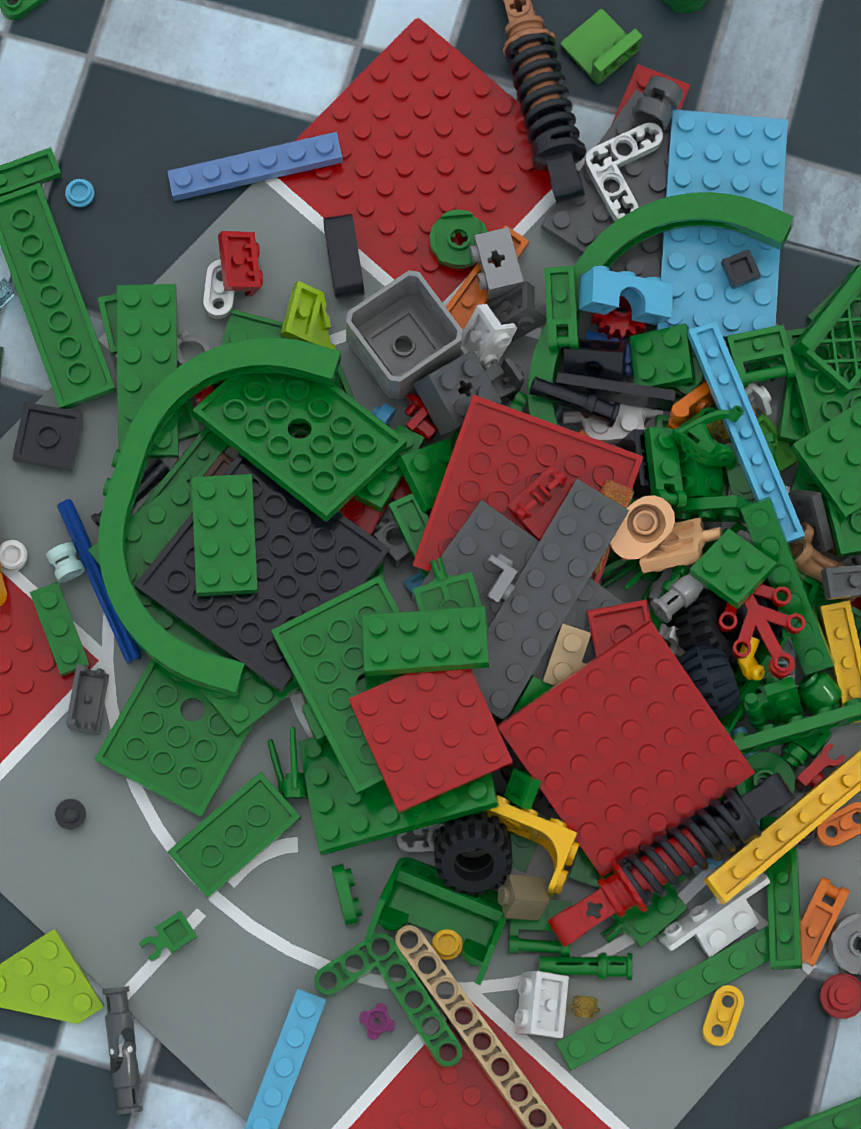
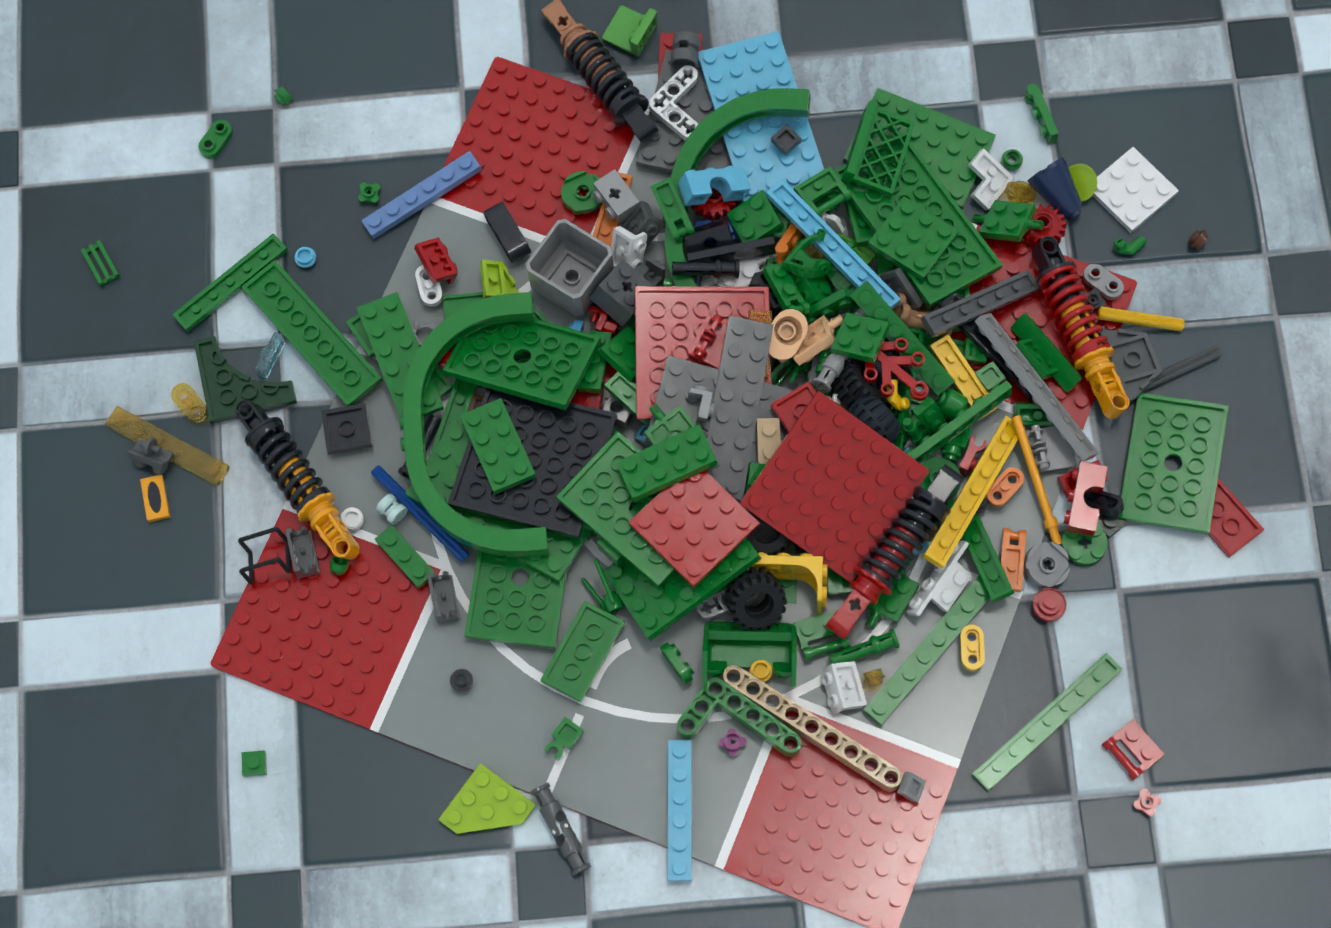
camera: 10 degrees left, 5 degrees down
dark tan brick [498,874,549,921] -> none
green plate [503,768,541,809] -> none
none -> green plate [358,182,381,204]

